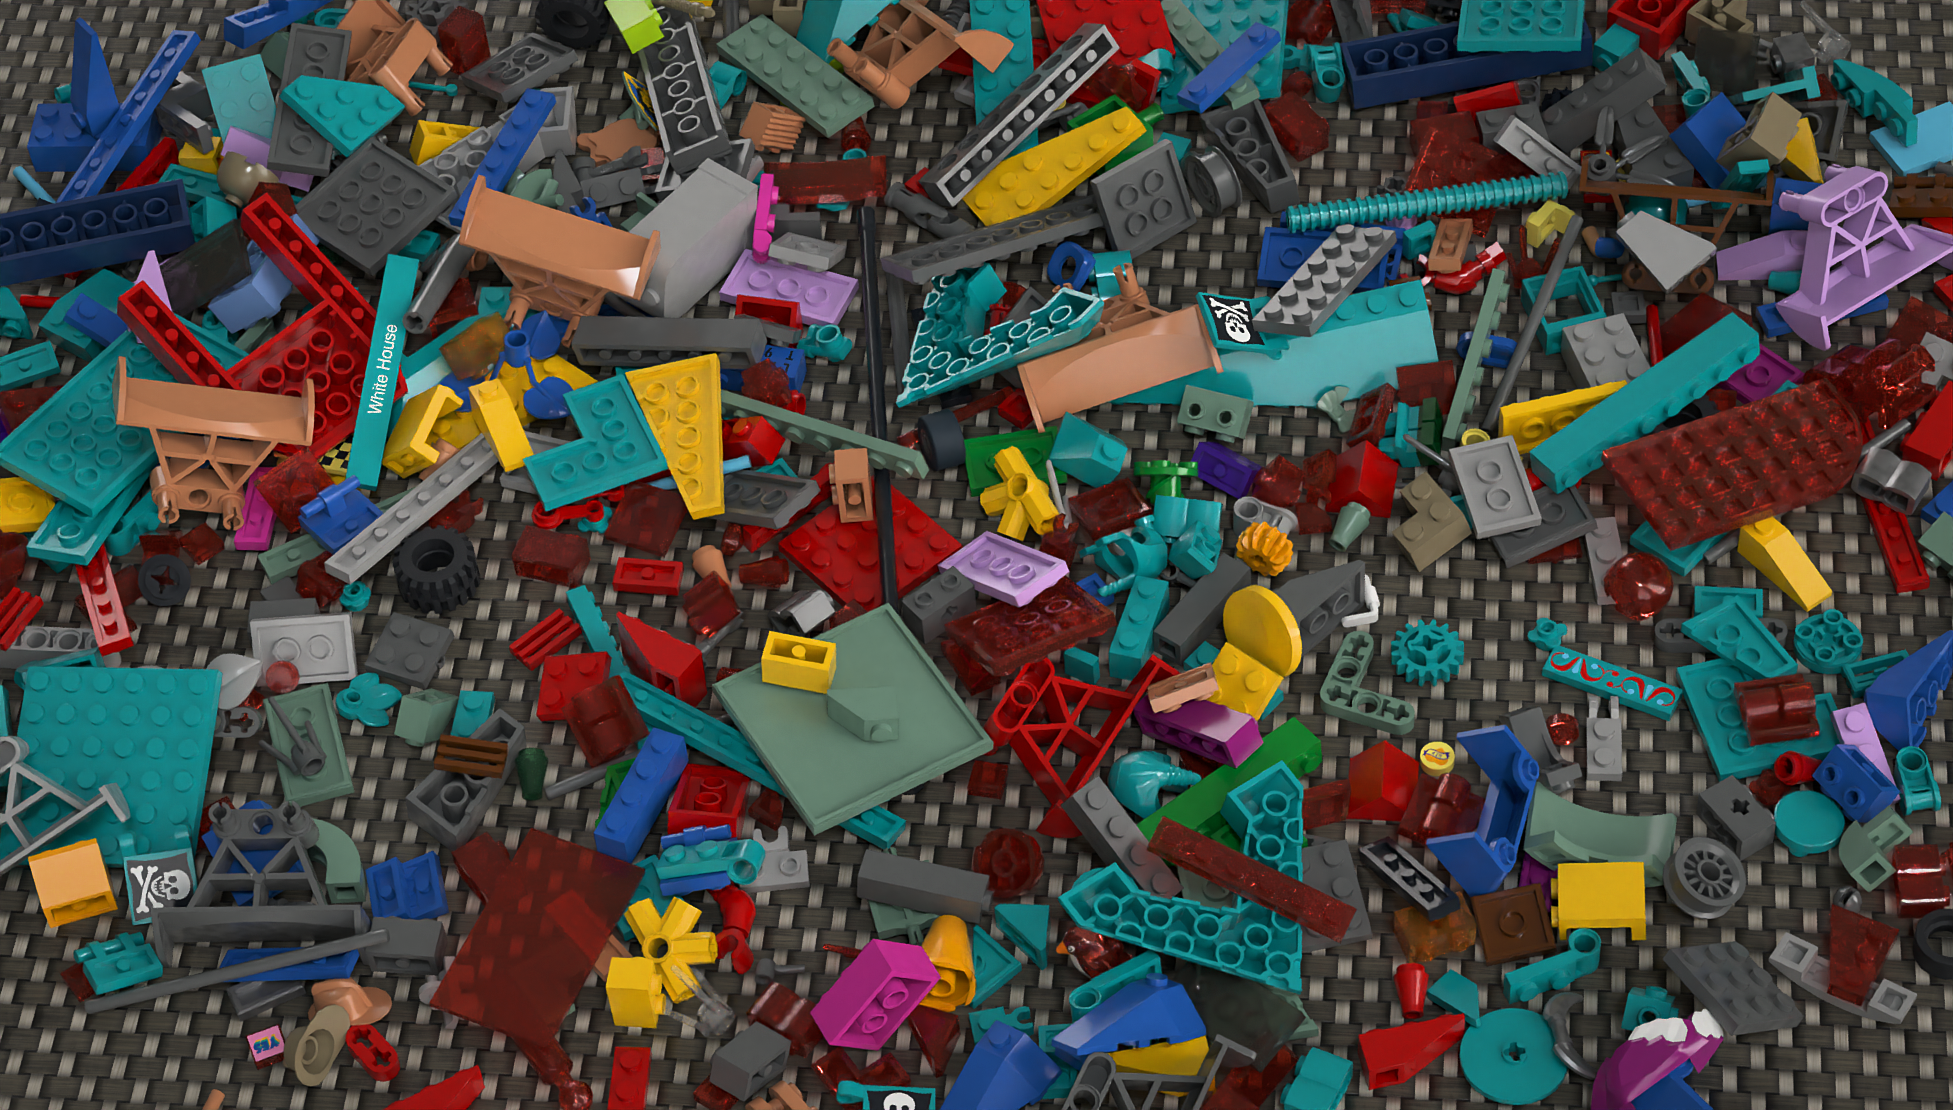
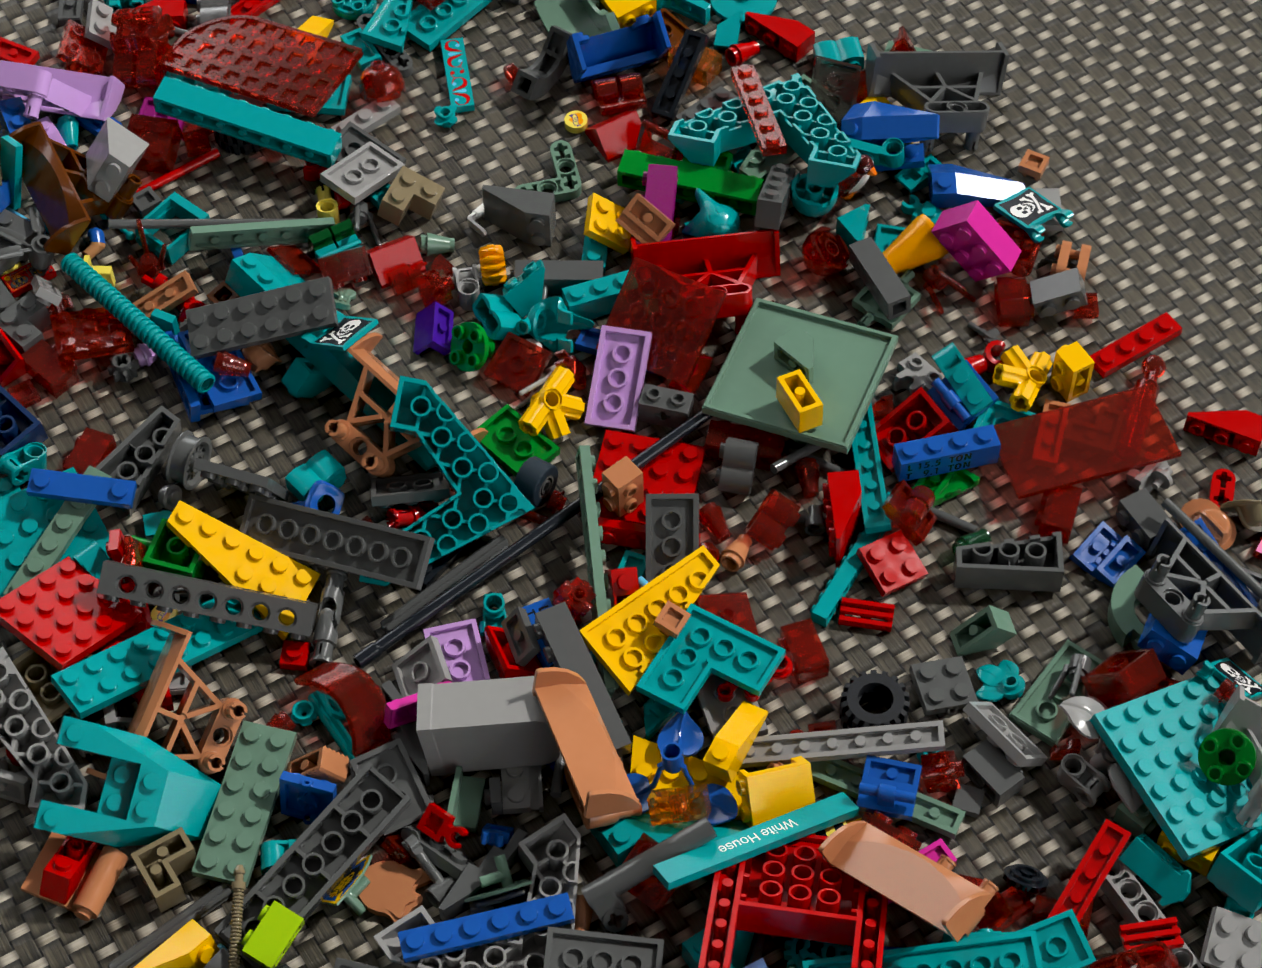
camera: 130 degrees left, 5 degrees up
clear red plate [266,660,300,694] -> none
reddish brown tile [434,734,509,779] -> none
teal plate [451,690,495,738] -> none
red plate [612,557,684,596] -> none
clear plant [665,965,735,1037] -> none
teal slope [1047,411,1128,492] -> none
sand green brick [1177,385,1254,443] -> none
yellow piece [1223,585,1302,677] -> none
teal gear [1391,619,1464,687] -> none
yellow plate [1498,380,1627,455] -> none
light grey brick [1561,313,1650,389] -> none
light grey hinge [1586,696,1622,781] -> none
none -> clear red cone [213,351,252,377]
none -> blue plate [279,770,337,825]
none -> red plate [416,803,469,849]
none -> nougat tile [653,600,691,639]
none -> clear red brick [1081,648,1167,708]
none -> green plate [1198,728,1256,786]
none -> clear red plate [1213,678,1237,703]

